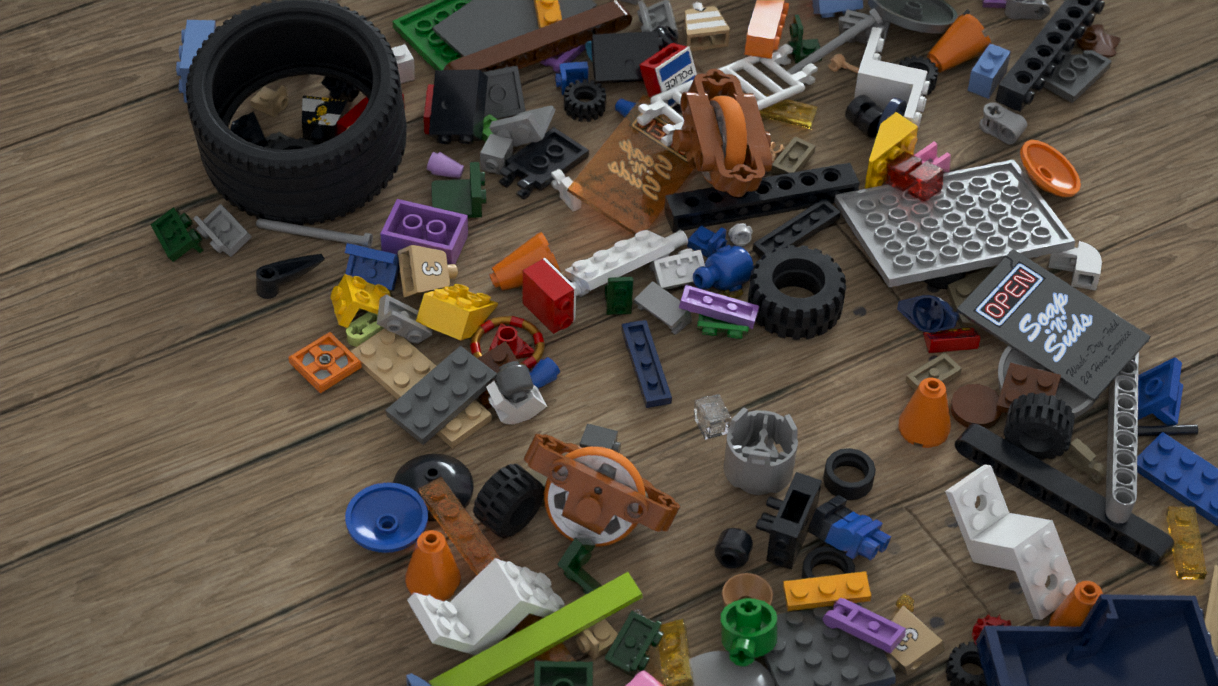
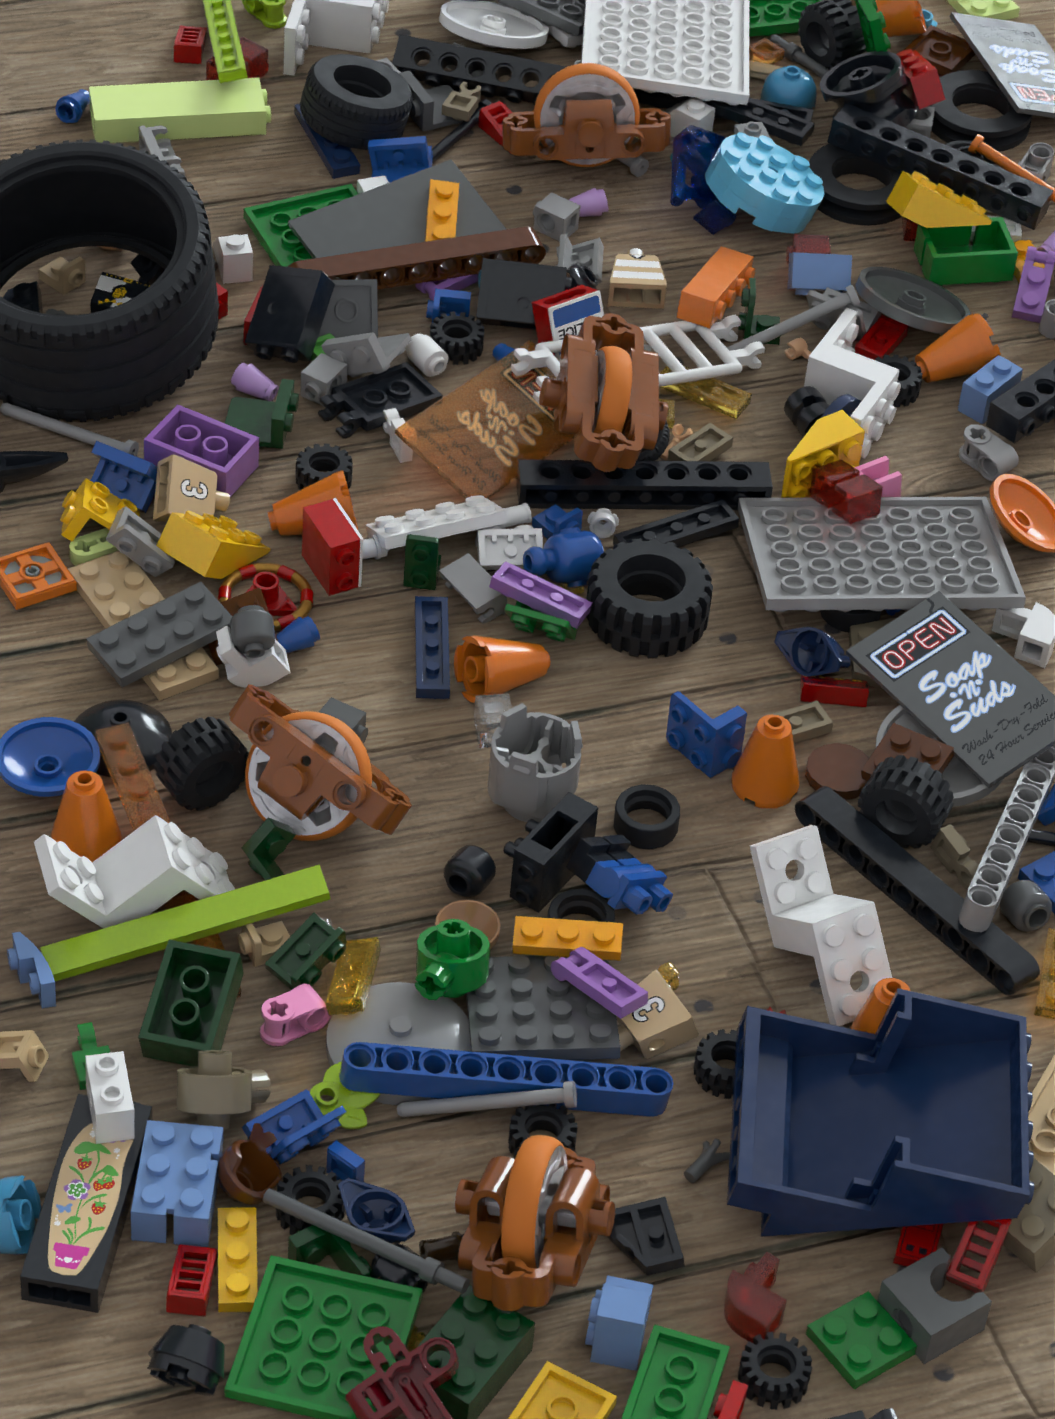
camera: 10 degrees right, 5 degrees down
none -> black tyre [295,443,353,490]
none -> white brick [405,333,448,377]
none -> orange cone [454,635,551,703]
none -> blue bracket [666,691,747,778]
none -> red plate [854,315,909,360]
none -> dark grey head [1000,880,1052,932]

